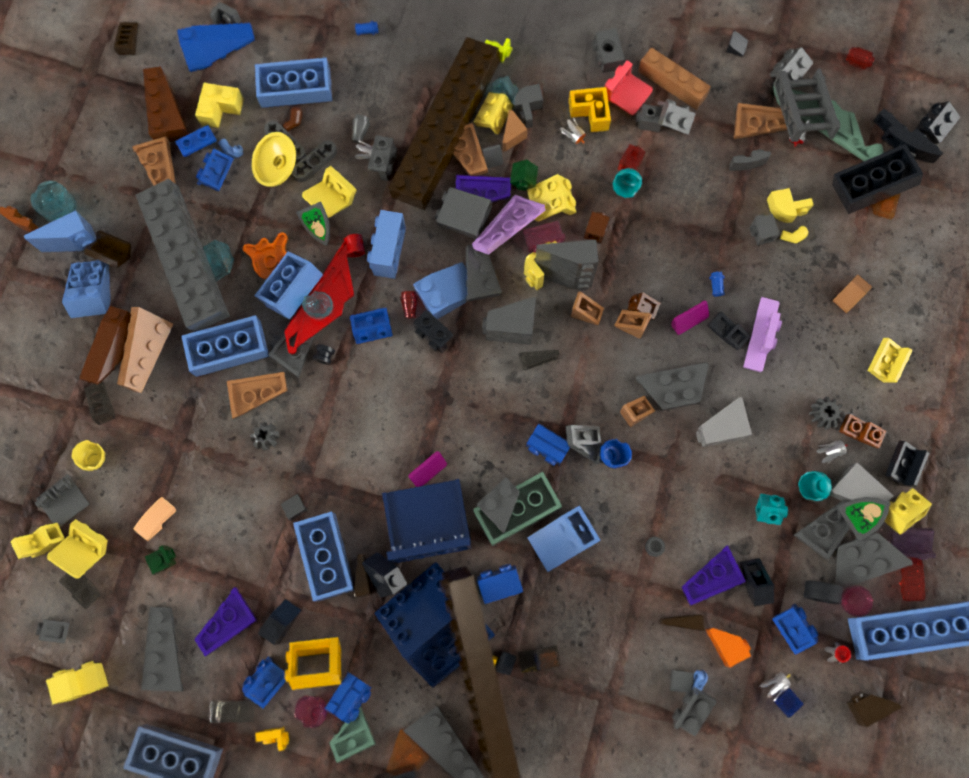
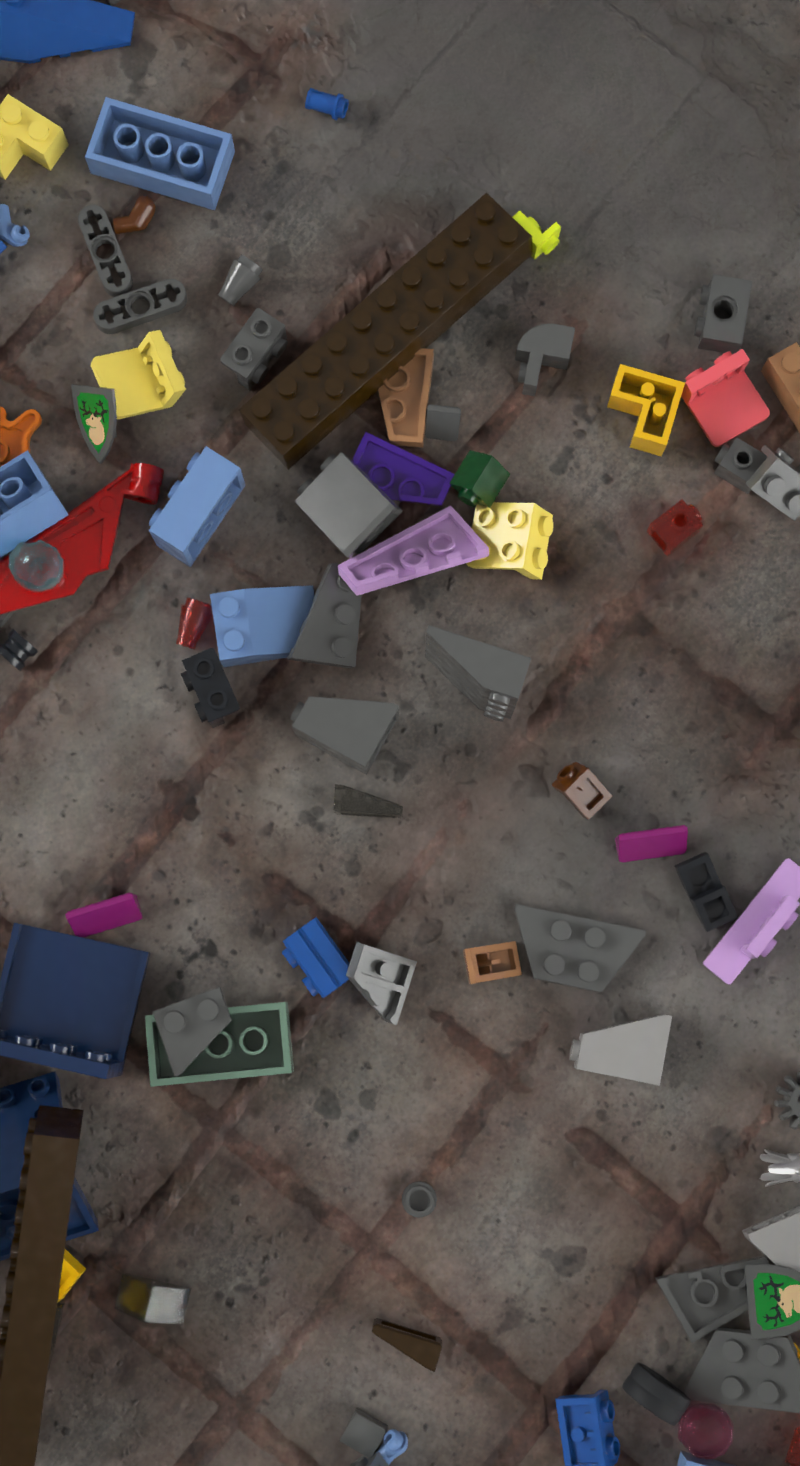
camera: 20 degrees right, 5 degrees up
light yellow dish [252,132,296,187] -> none
blue bracket [350,308,393,344] -> none
flat silver piece [355,140,373,159] -> none
light yellow bracket [474,92,513,134] -> none
blue brick [477,564,523,604] -> none
clear light blue bracket [492,76,519,104] -> none
black slope [496,651,517,675] -> none
medium nougat slope [503,110,527,151] -> none
clear pink bracket [523,221,565,253] -> none
light yellow bracket [524,241,557,290] -> none
medium blue slope [527,505,600,572] -> none
flat silver piece [560,117,586,144] -> none
medium nougat slope [571,292,604,325] -> none
reddish brown brick [584,212,610,244] -> none
blue hair [600,439,632,469] -> none
teal hair [613,168,642,198] -> none
medium nougat slope [614,310,652,339] -> none
dark purple wing [681,545,746,606] -> none
orange slope [706,628,751,668] -> none
blue pin [709,272,725,297] -> none
black slope [740,558,774,607] -> none
teal brick [755,493,788,525] -> none
teal hair [798,471,832,501] -> none

